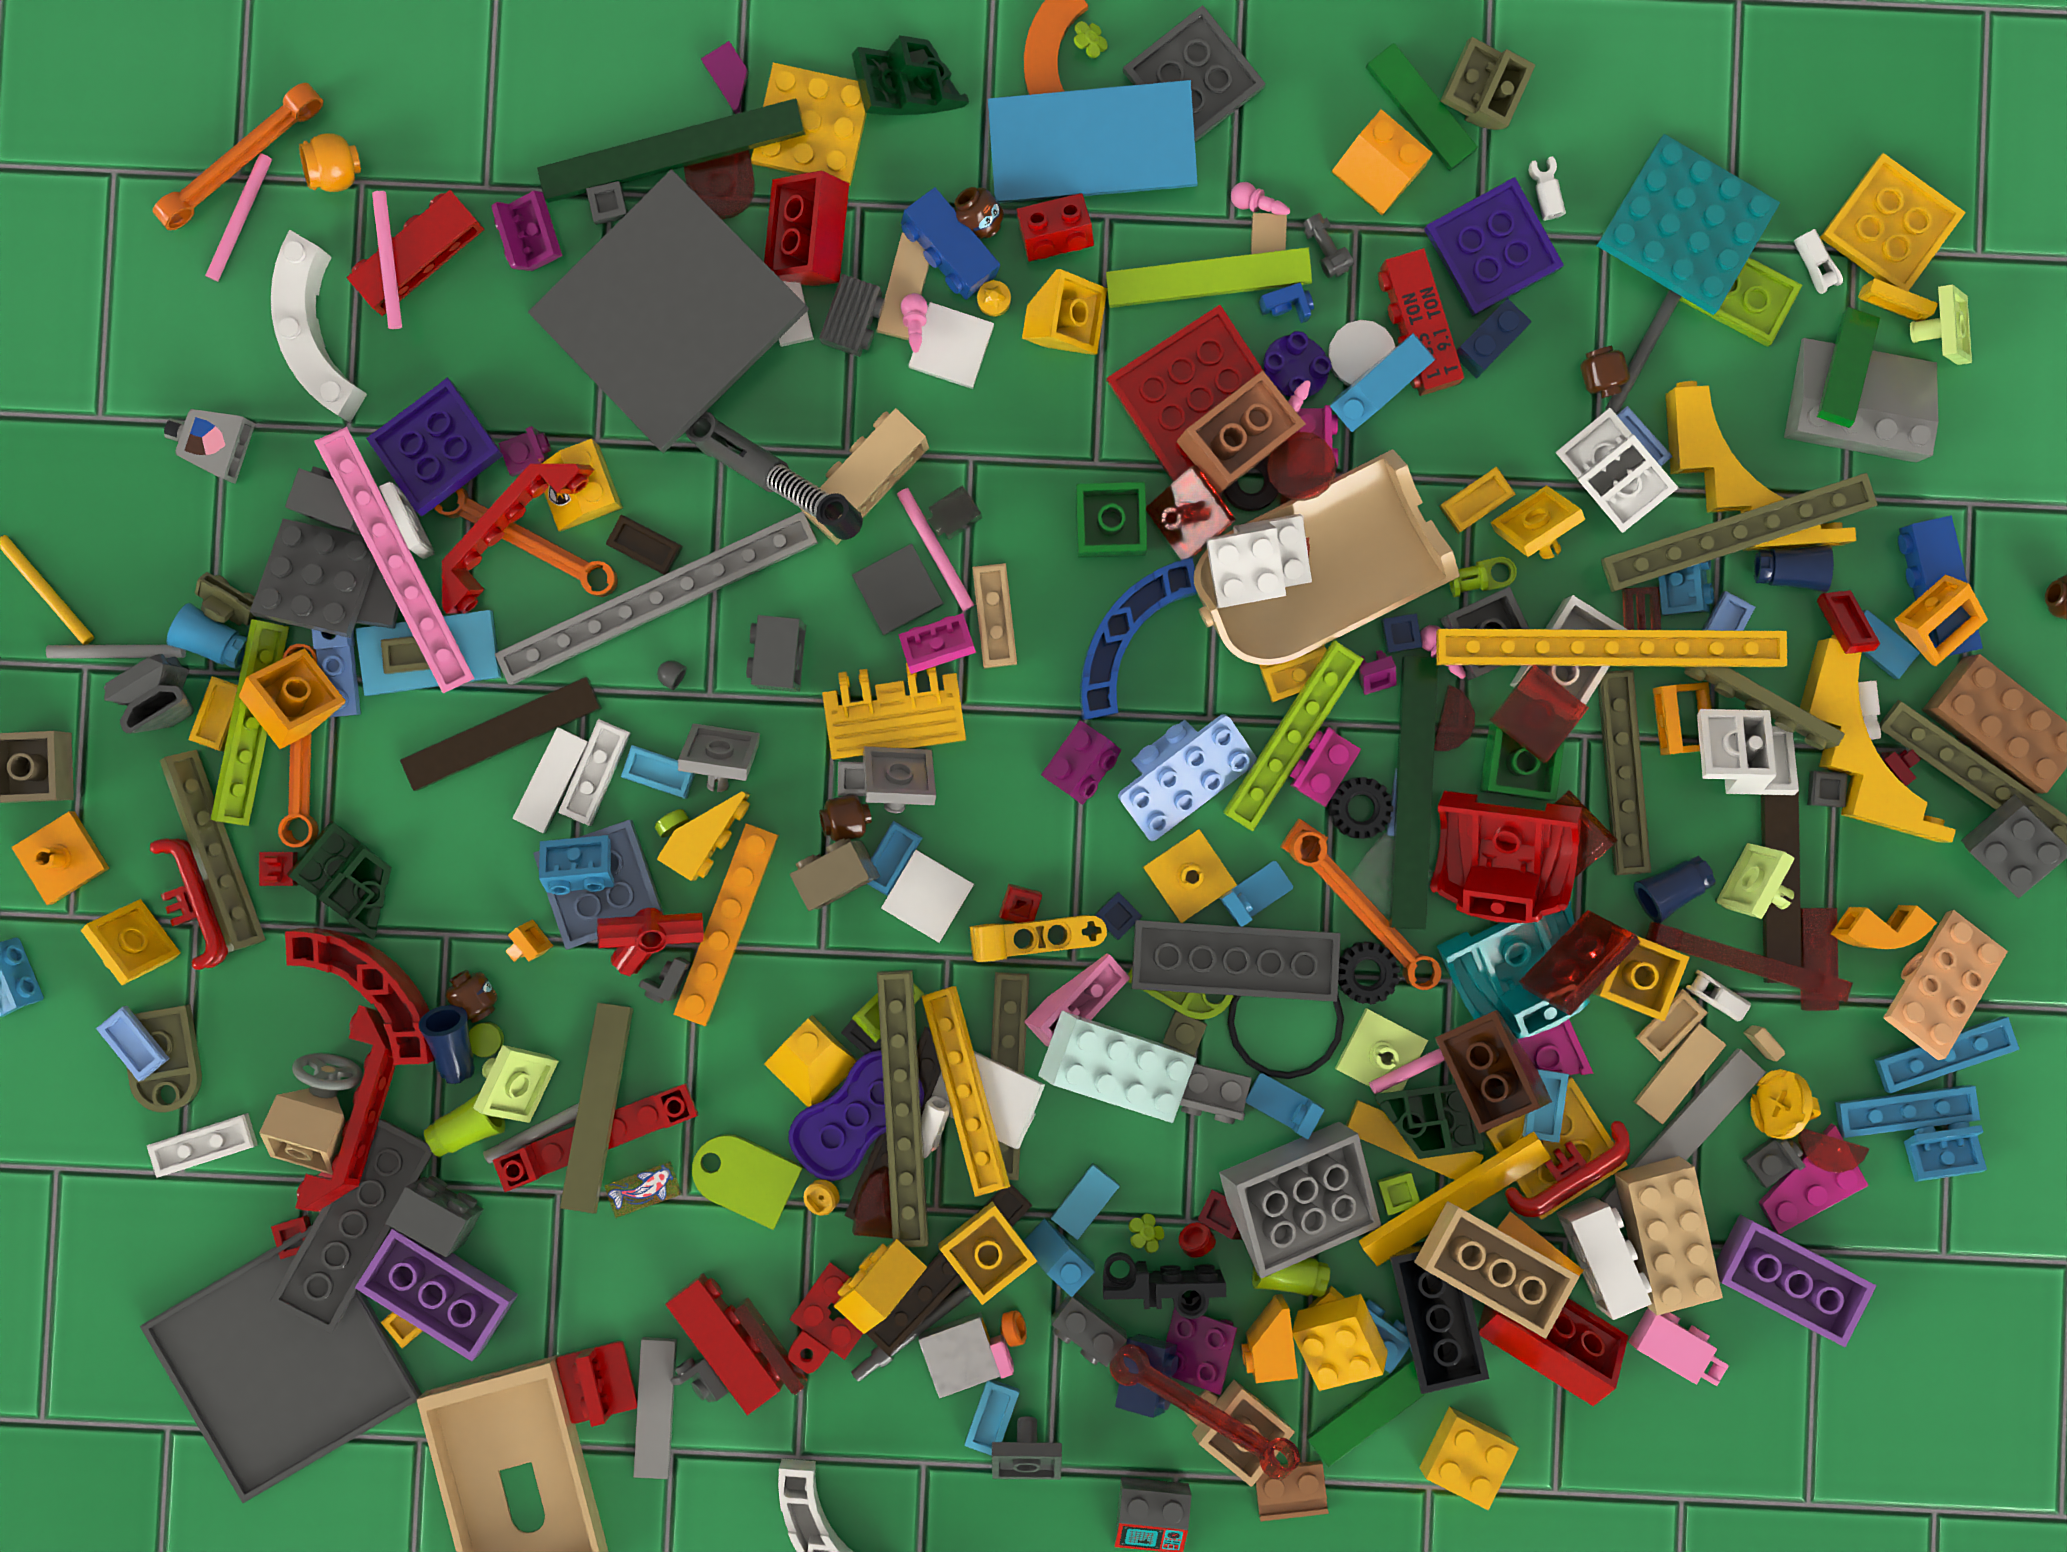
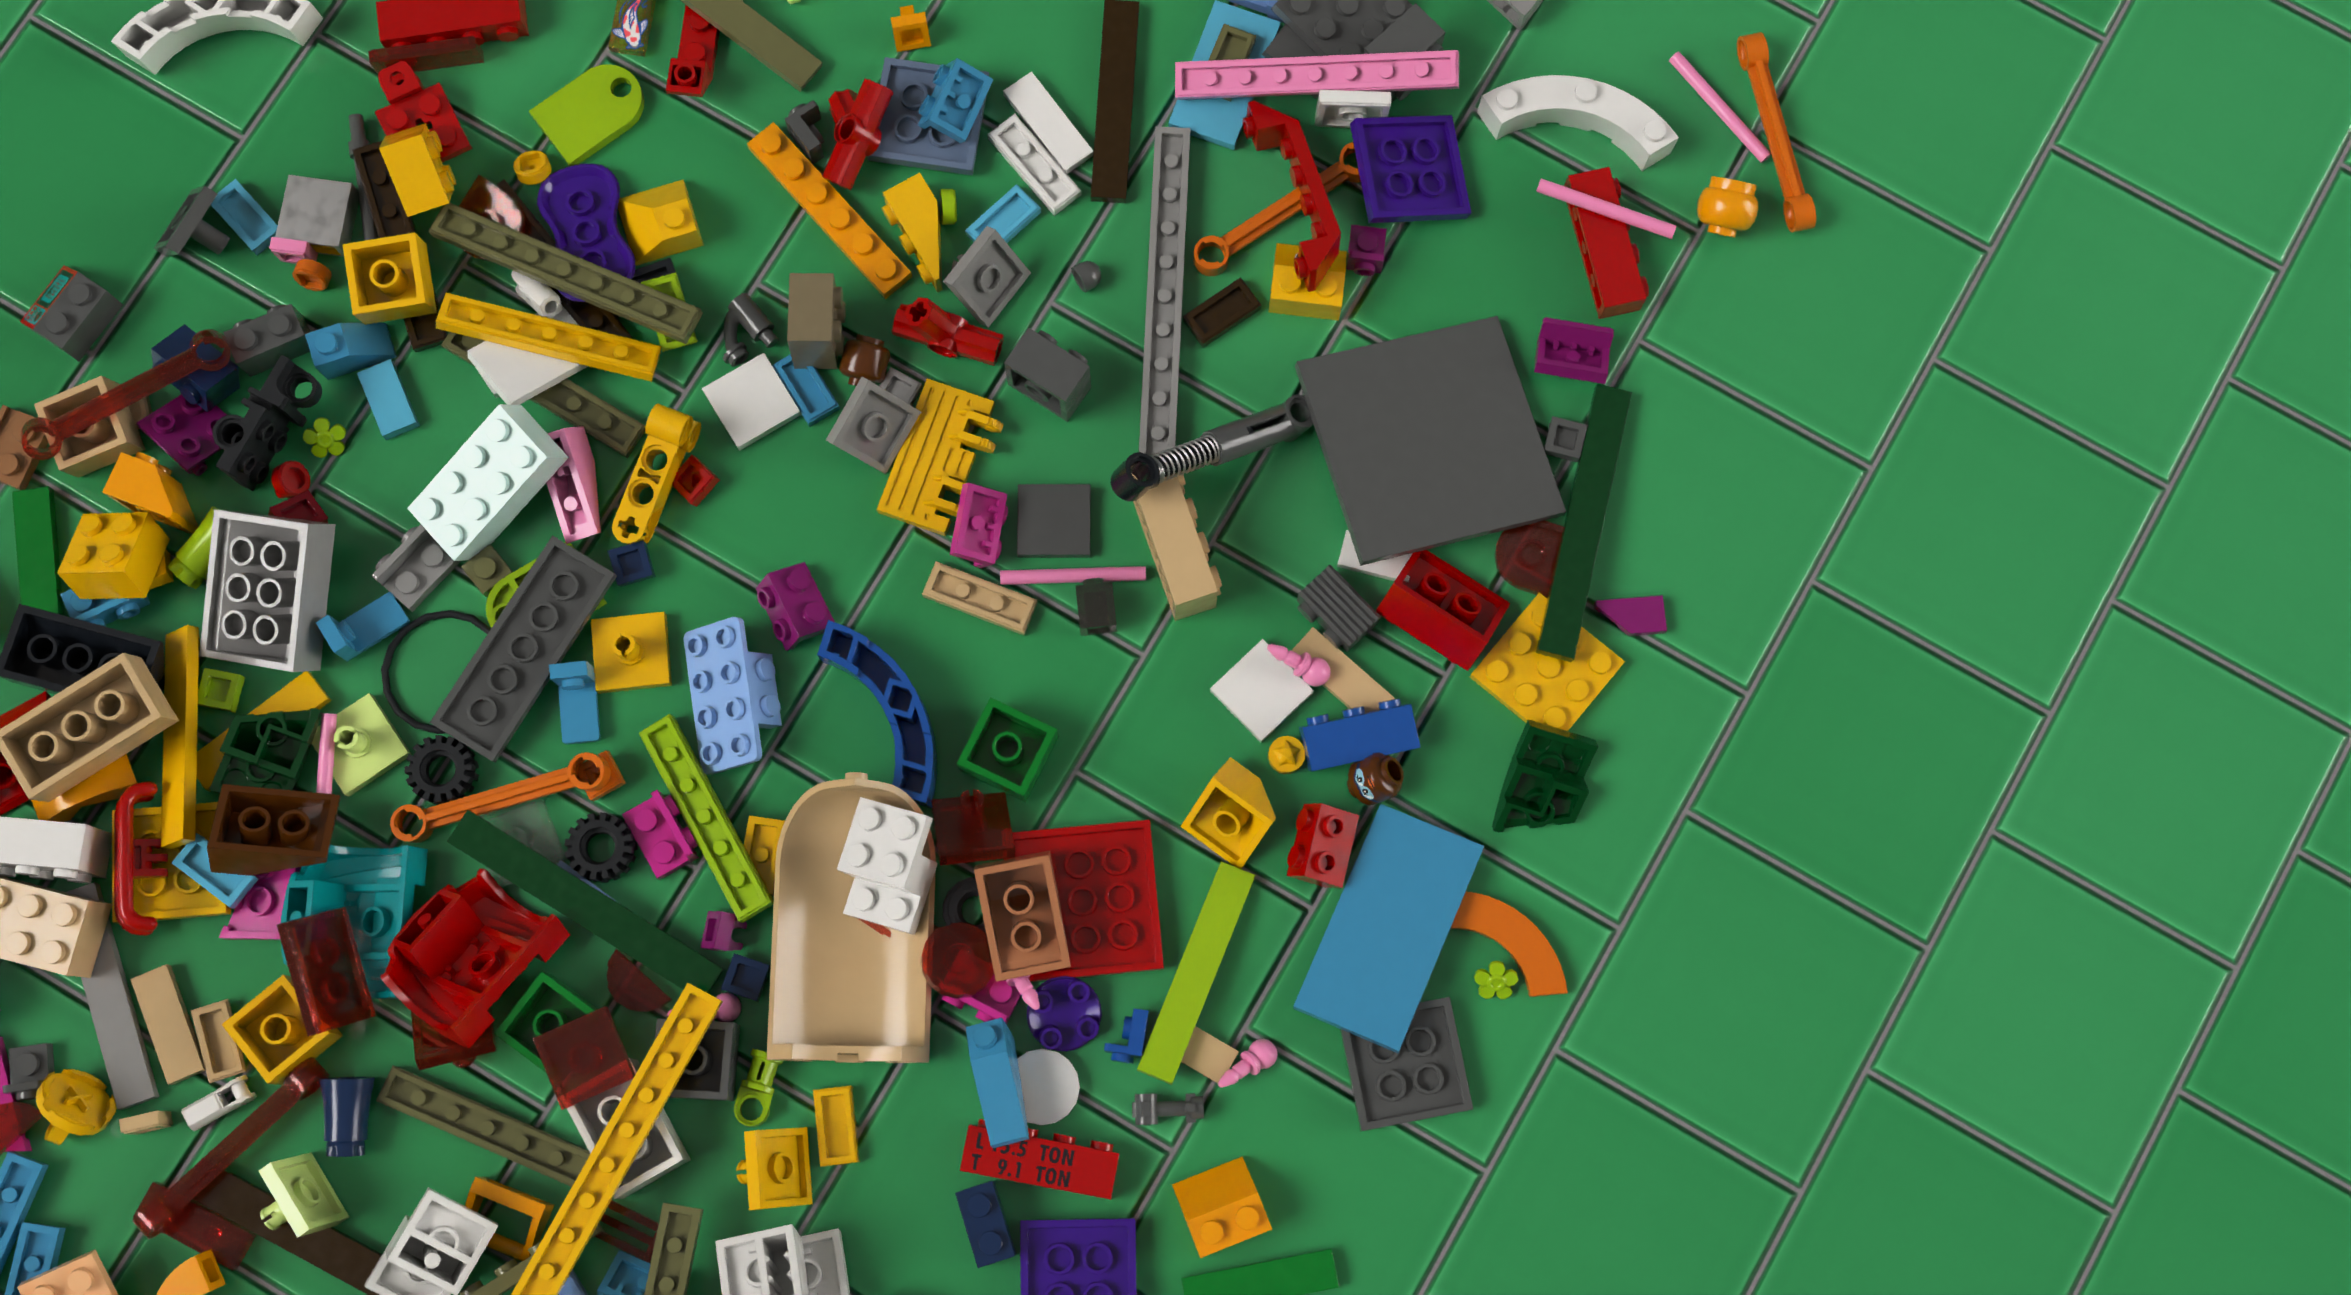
camera: 110 degrees right, 10 degrees down
none -> dark grey plant [723,293,779,367]
none -> red piece [892,297,1004,366]

